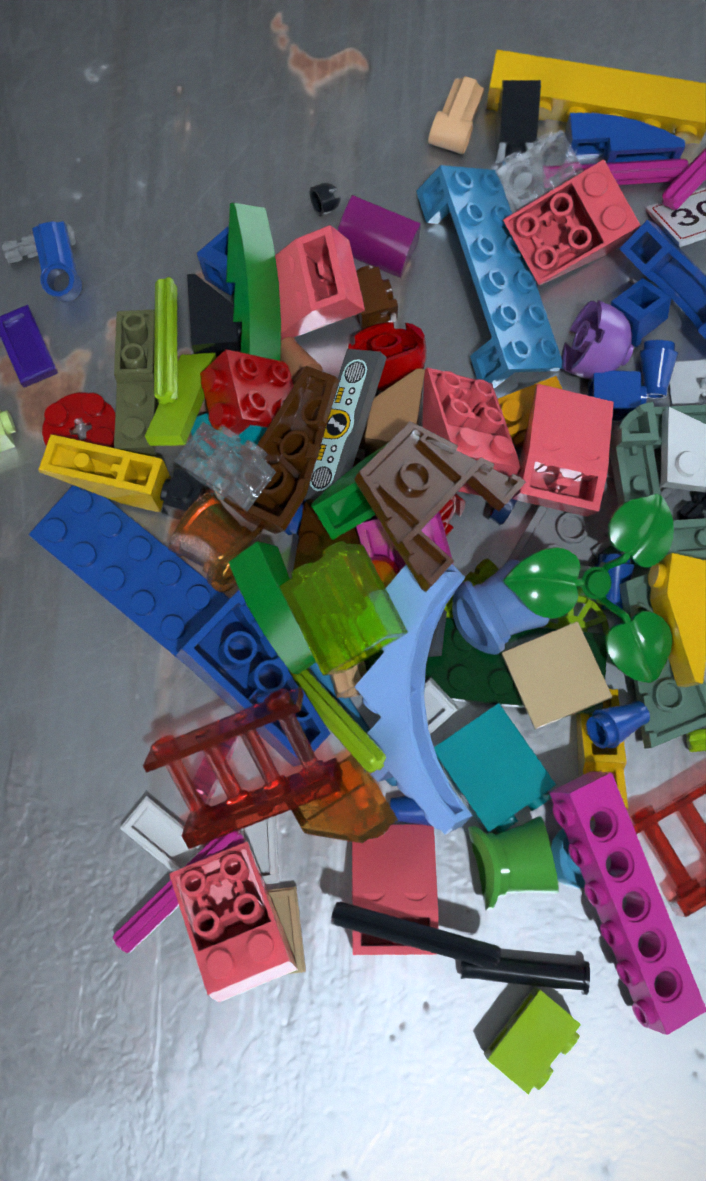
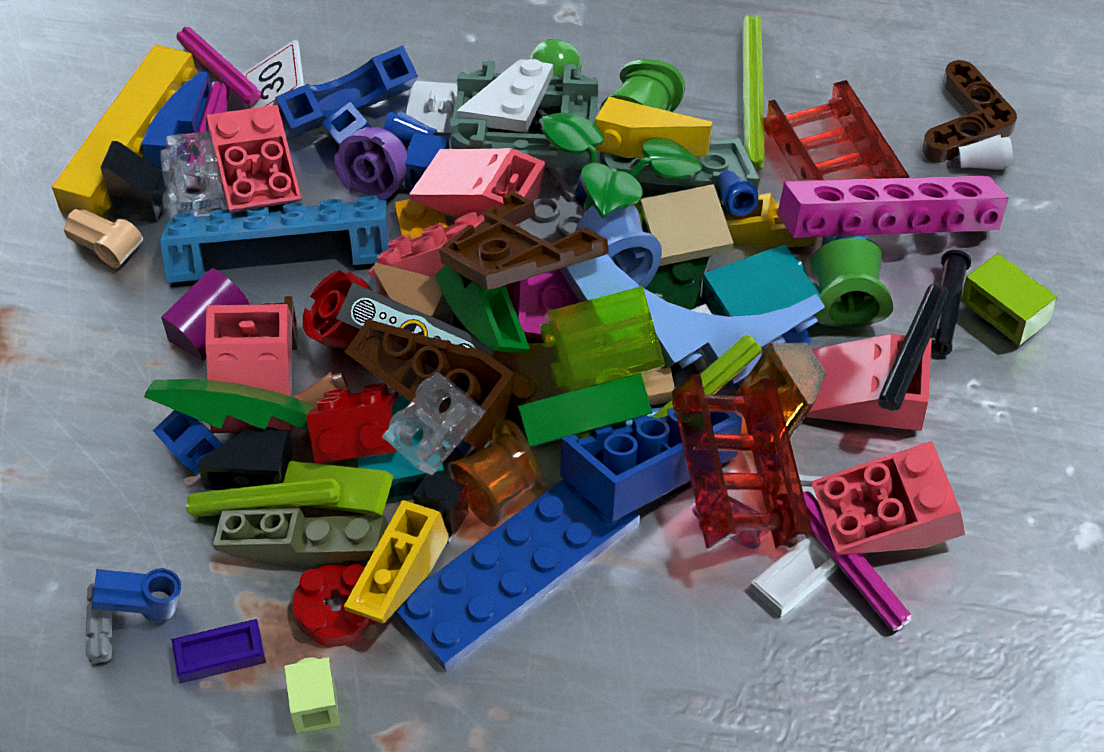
camera: 80 degrees left, 25 degrees down
black hinge [310,183,341,216] -> none

